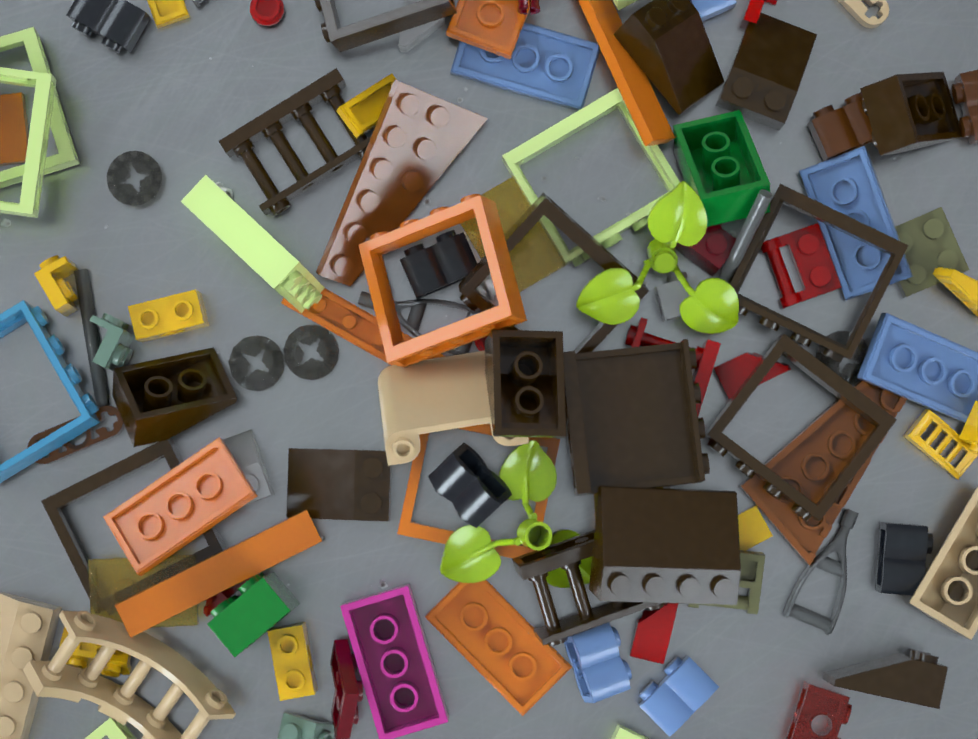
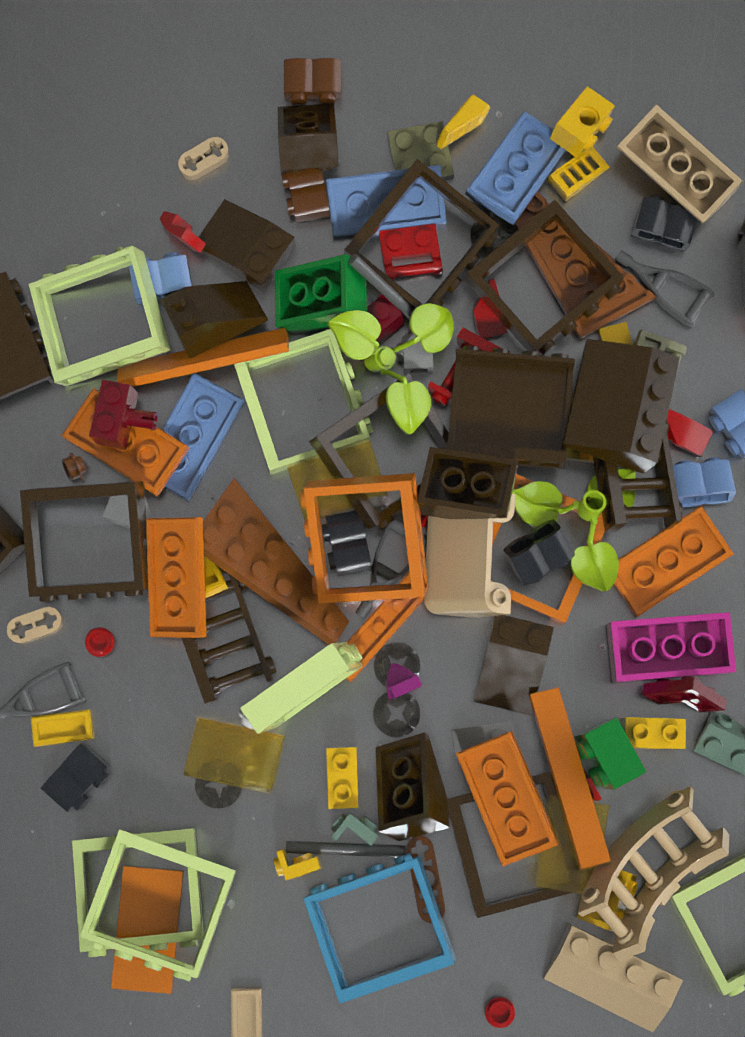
camera: 80 degrees left, 5 degrees down
none -> orange tile [146,517,207,638]
none -> clear yellow tile [184,717,285,794]
none -> magenta tile [386,663,422,700]

